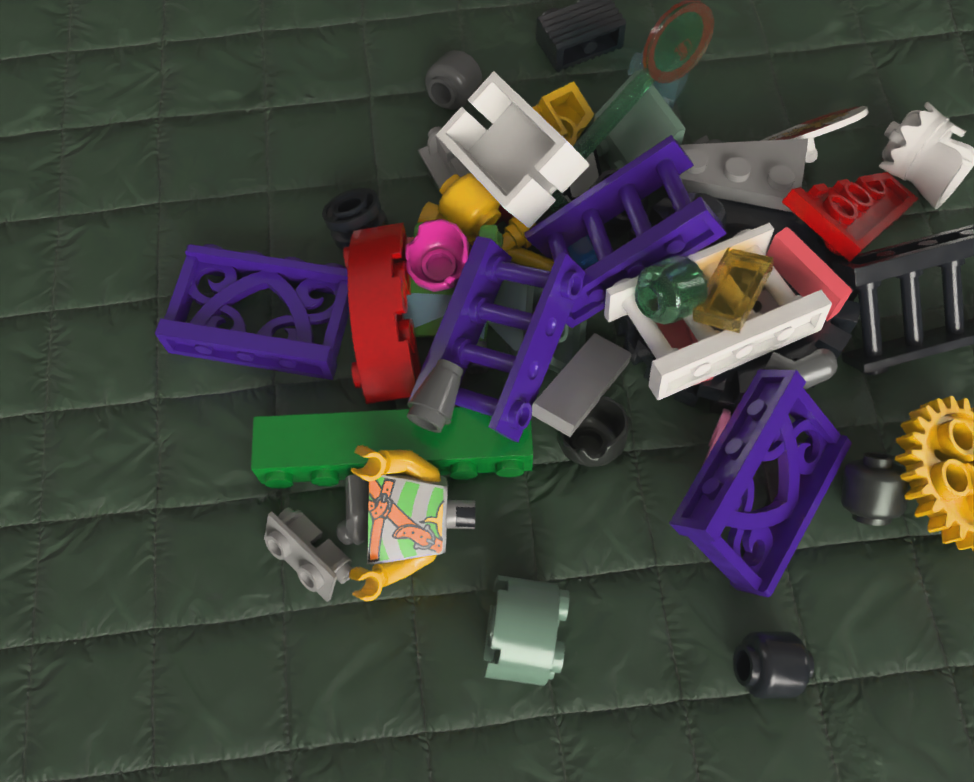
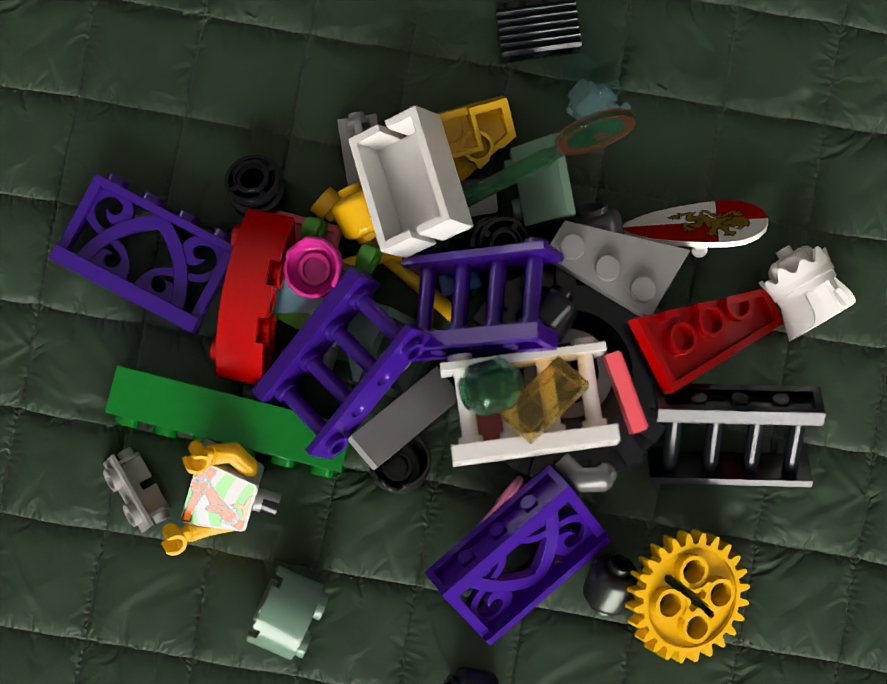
camera: 15 degrees right, 20 degrees up
dark grey arm [336,474,369,545] -> none
dark grey cone [407,359,463,433] -> none
dark grey head [425,50,483,110] -> none

